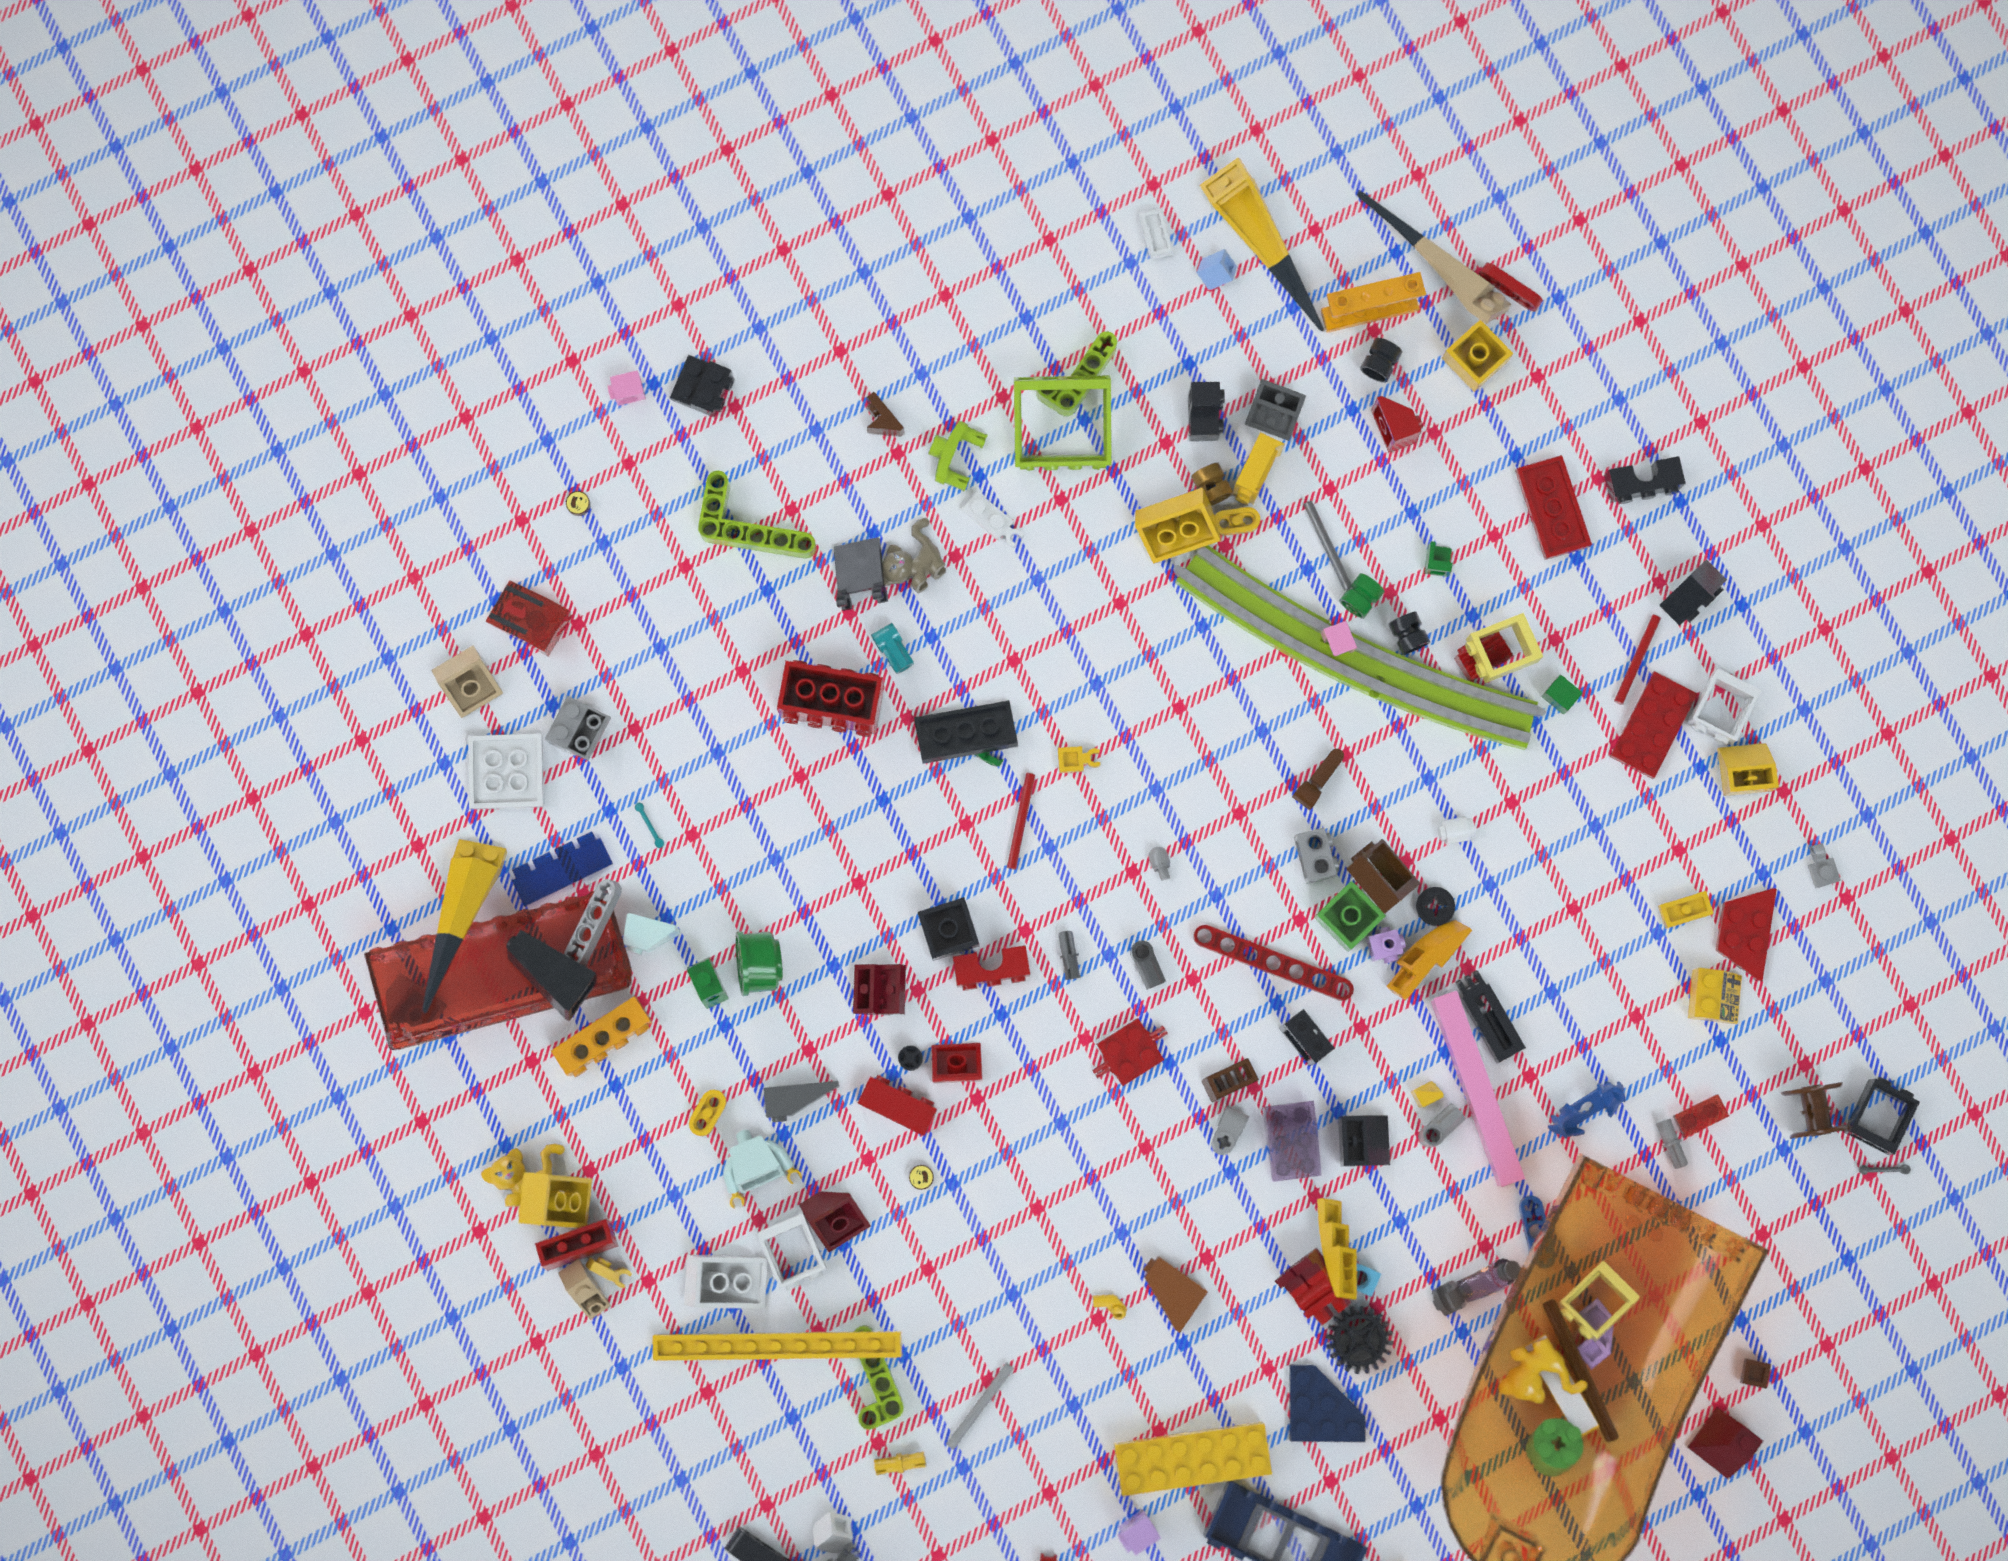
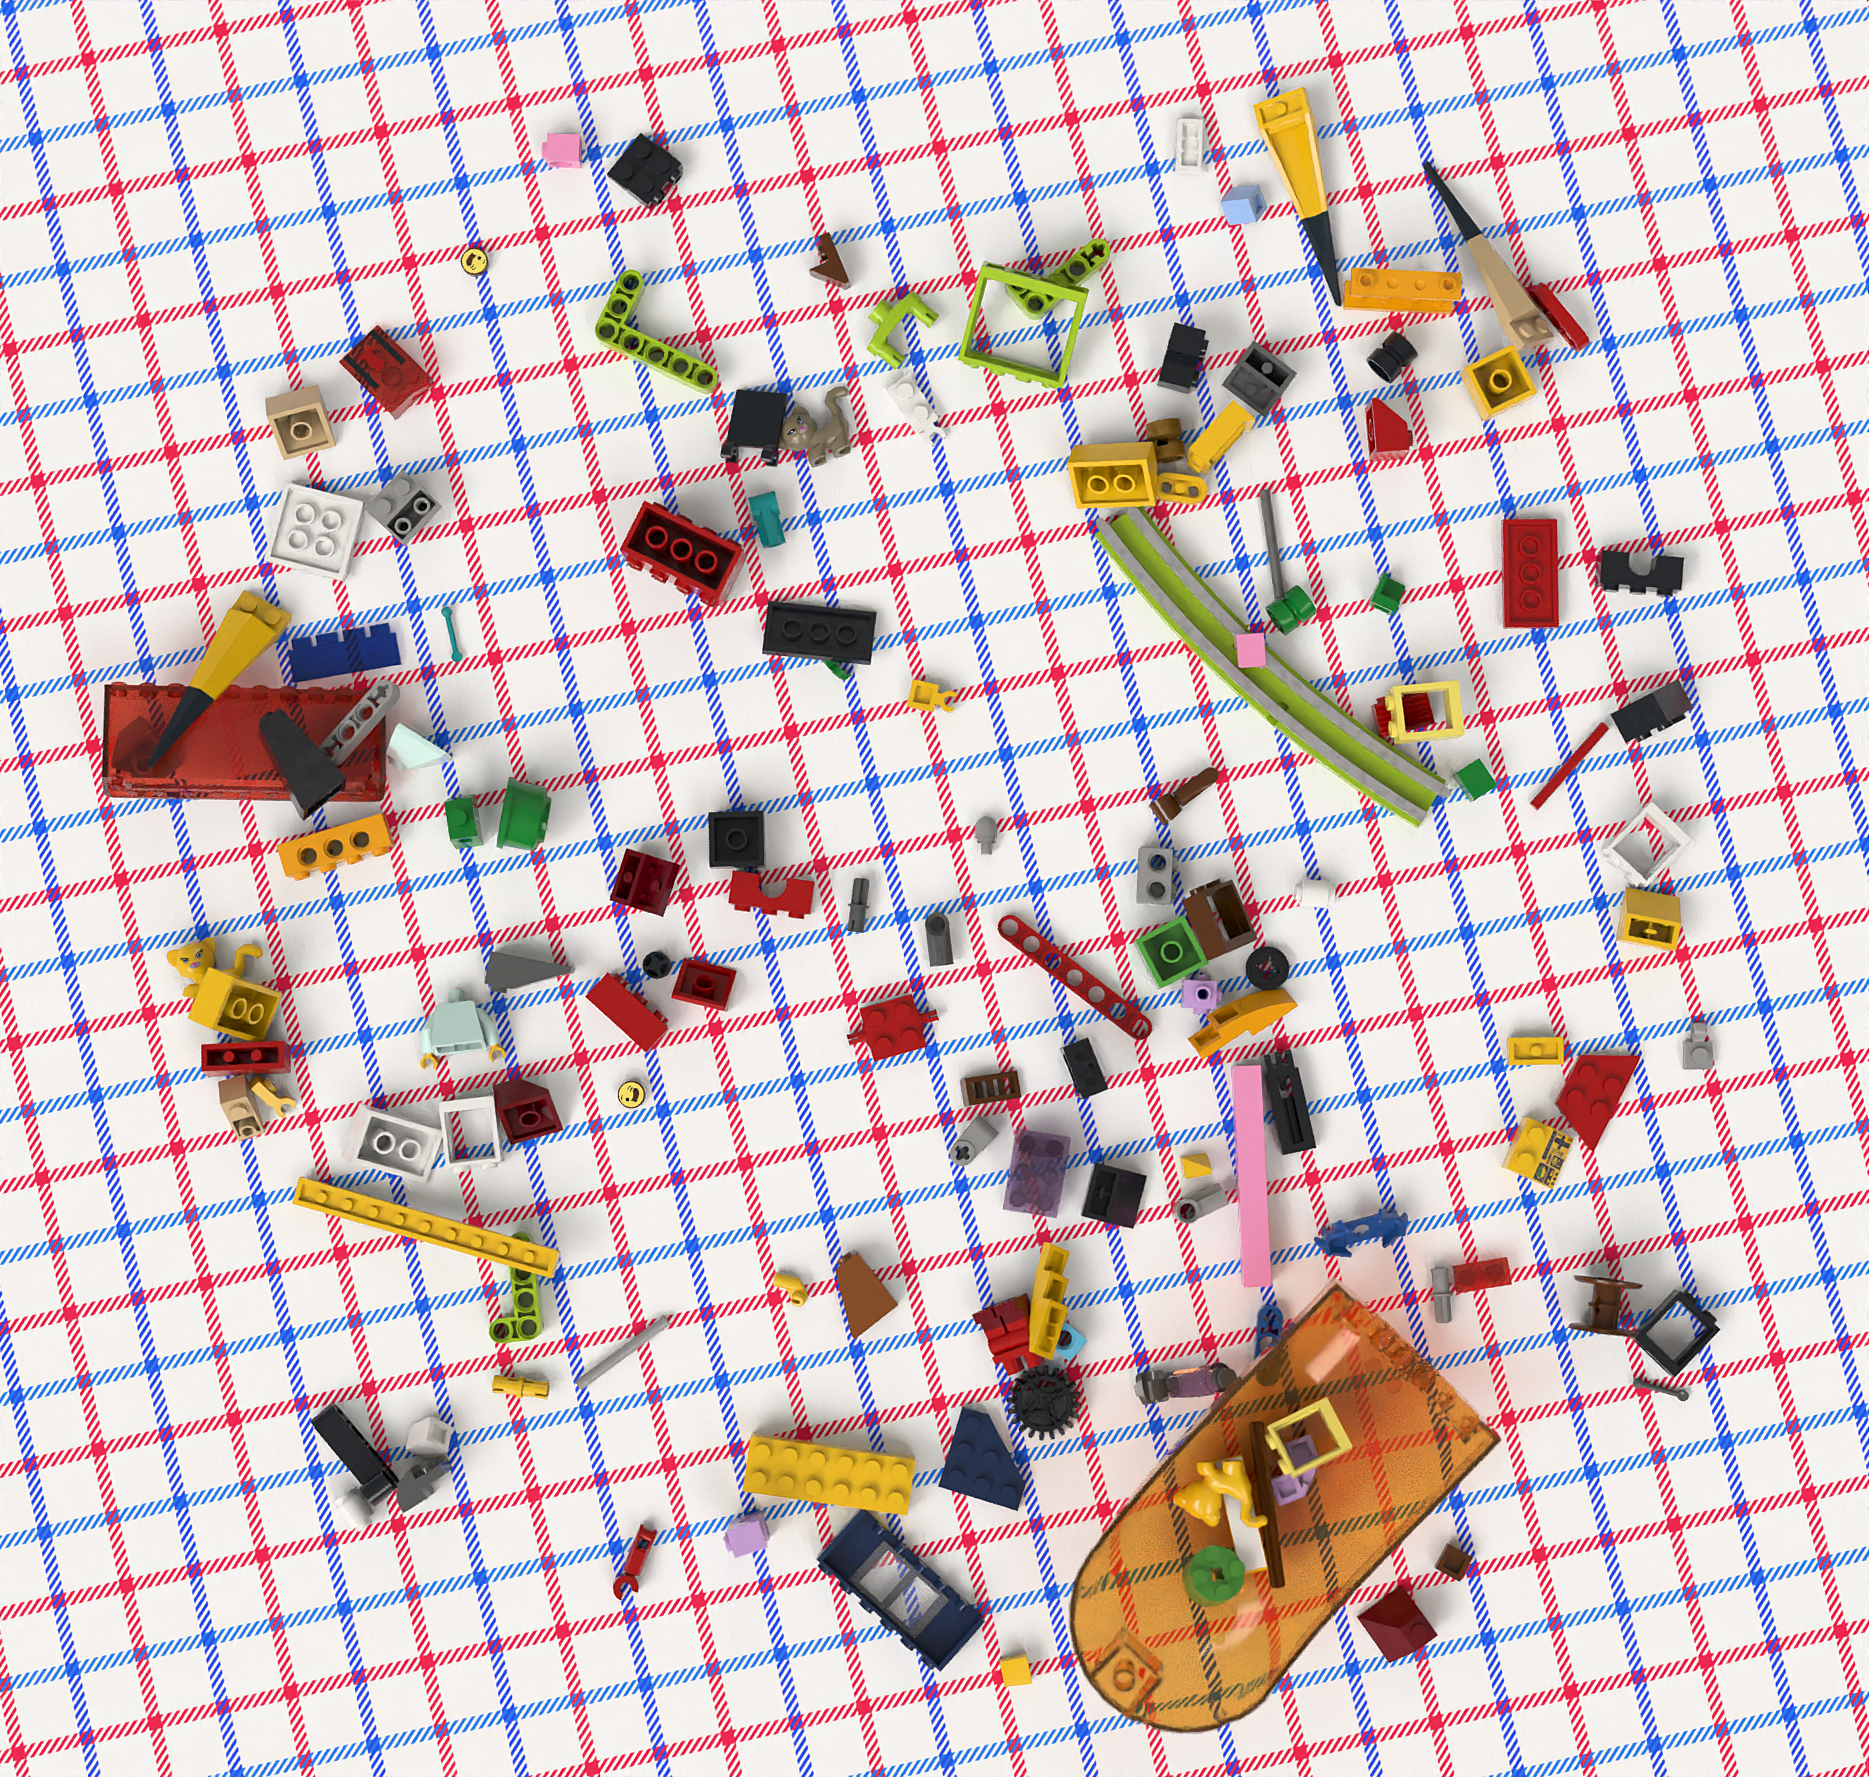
camera: 15 degrees right, 5 degrees up
yellow plate [689,1090,727,1136] -> none
red bar [1007,773,1035,870] -> none
black wheel [1388,611,1431,655] -> none
red plate [1609,671,1698,779] -> none

